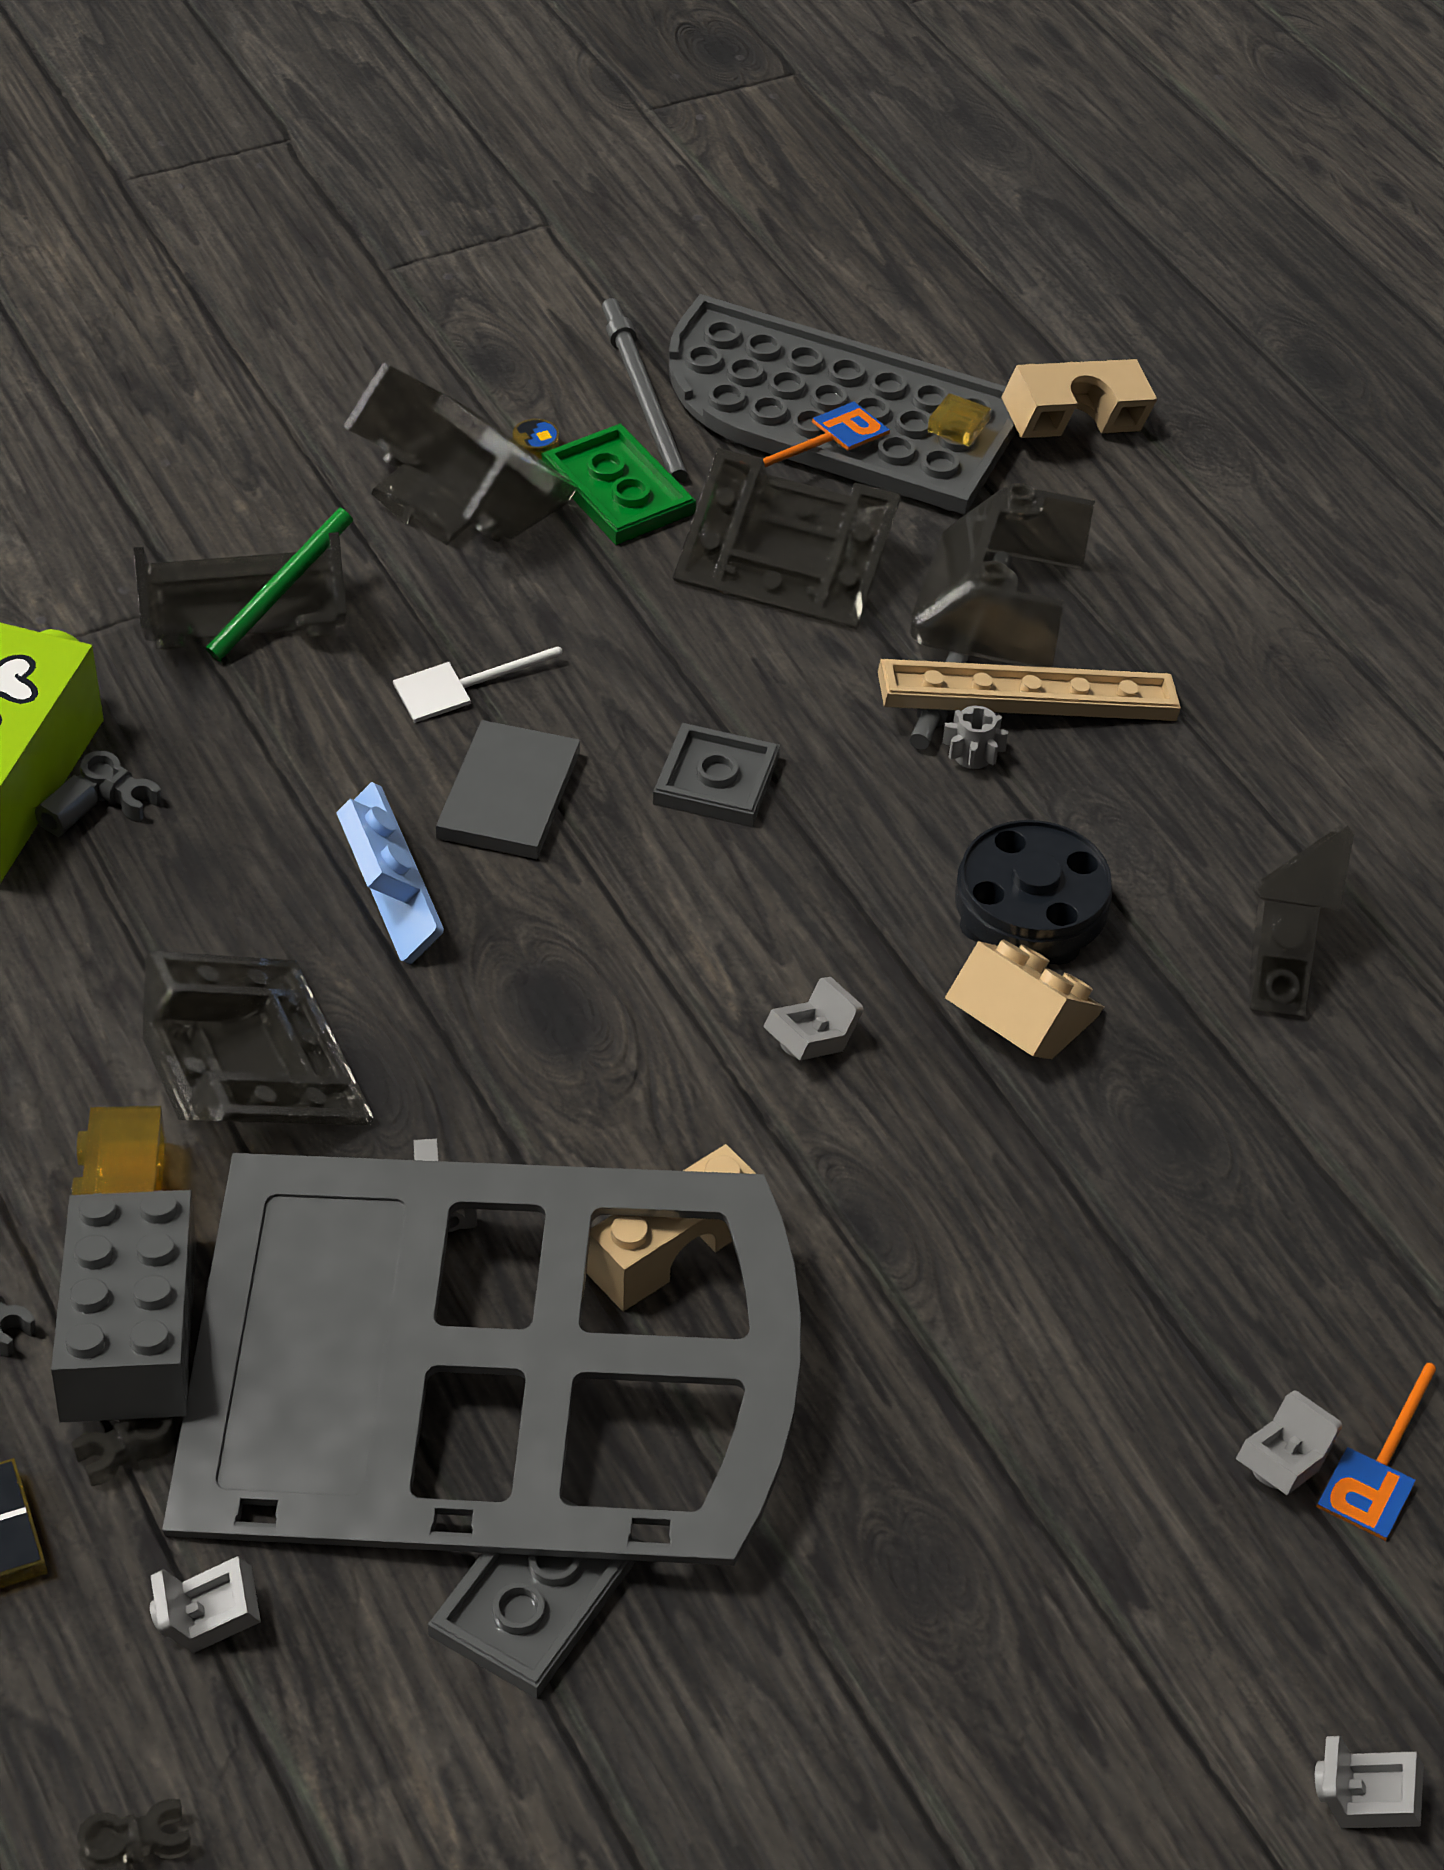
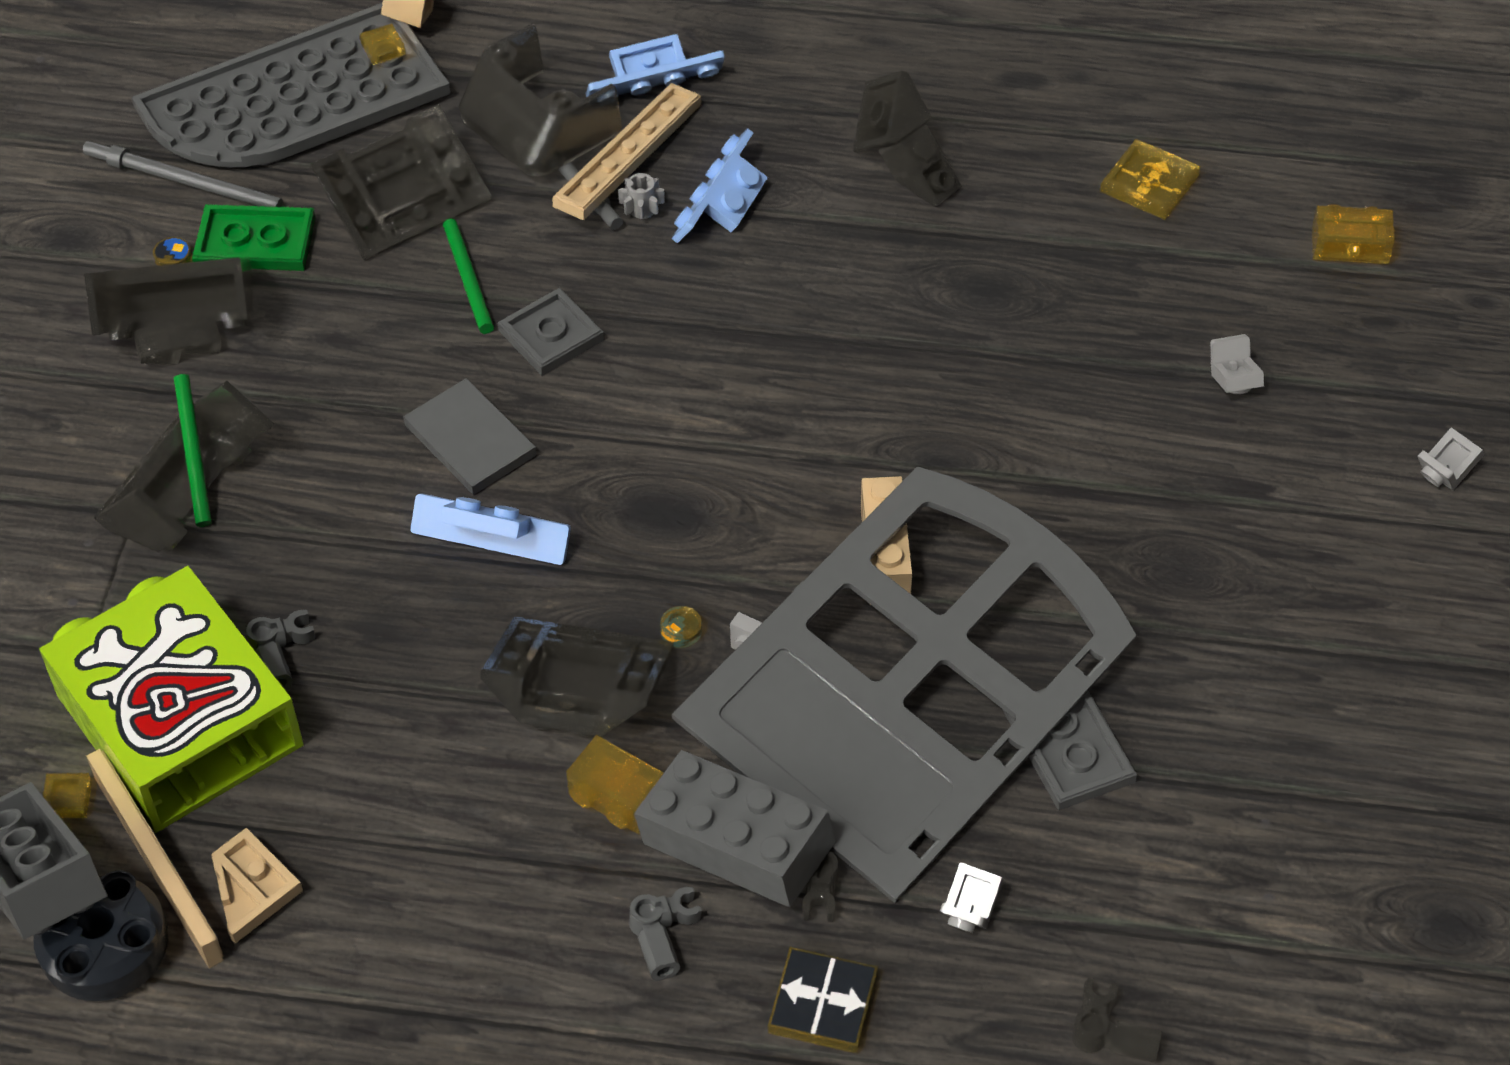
camera: 50 degrees left, 5 degrees up
white piece [393,647,563,723] -> none
piece [750,402,890,472] -> none
light grey bracket [763,977,863,1060] -> none
tan slope [945,940,1104,1059] -> none
black piece [955,820,1112,965] -> none
piece [1317,1363,1436,1541] -> none
none -> green bar [443,219,494,334]
none -> light blue bracket [586,34,725,103]
none -> clear yellow tile [660,606,702,648]
none -> light blue bracket [672,128,768,243]

